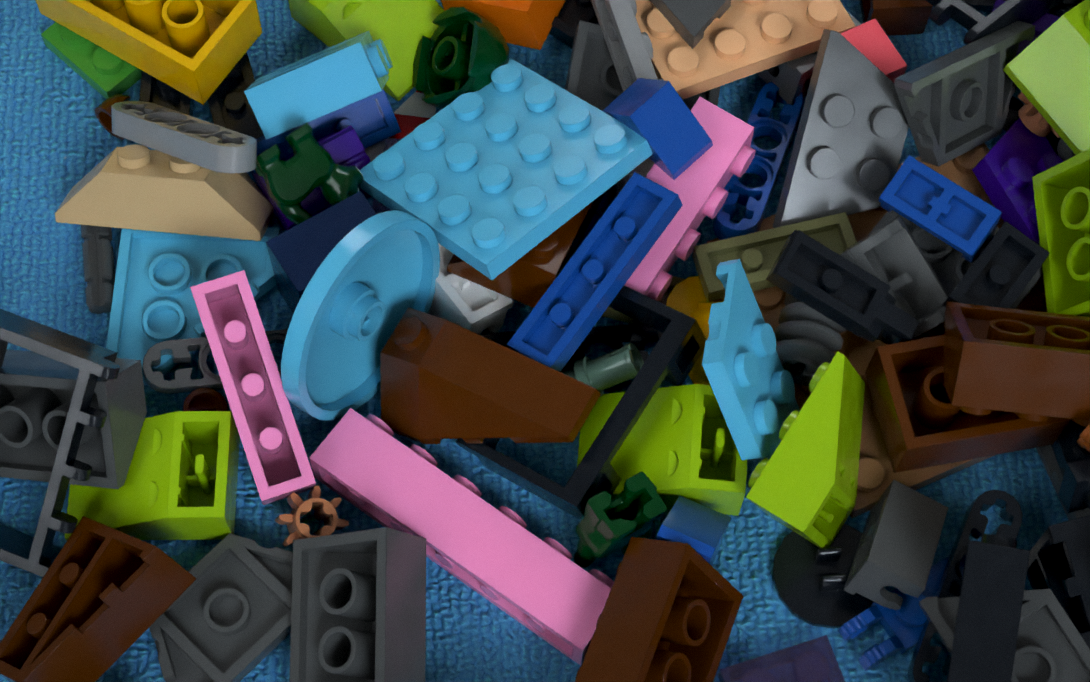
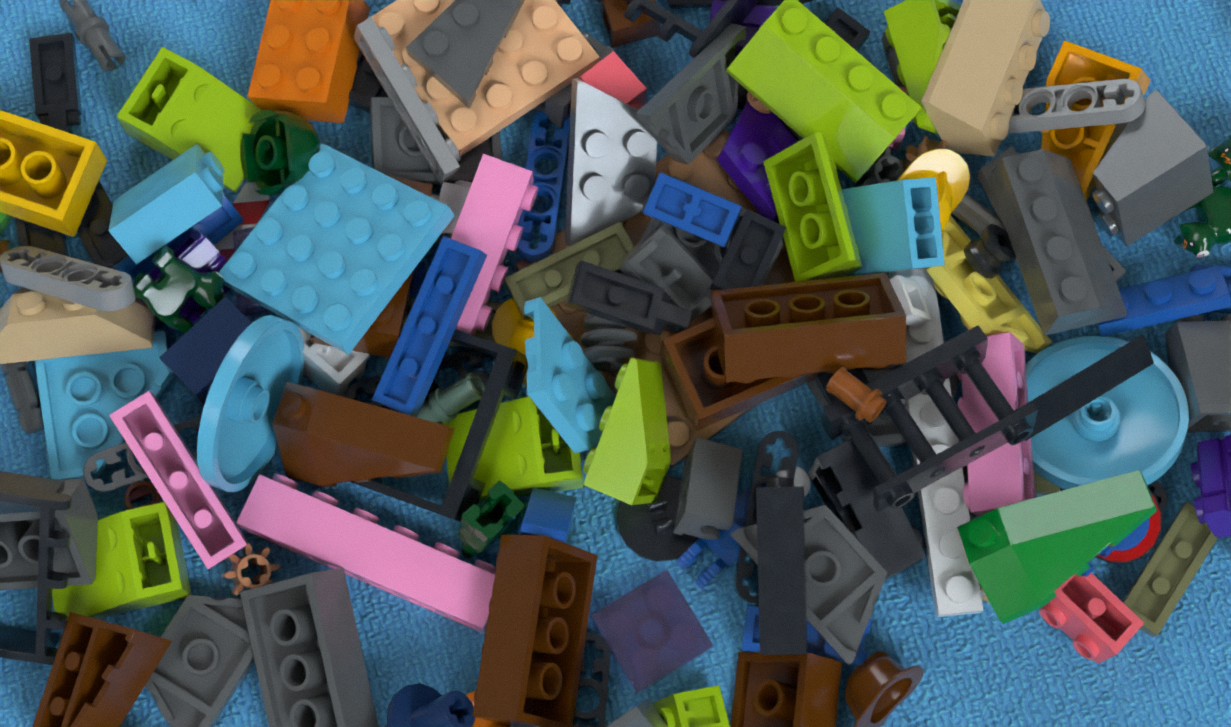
camera: 15 degrees left, 10 degrees up
blue slope [602,78,713,180] -> none

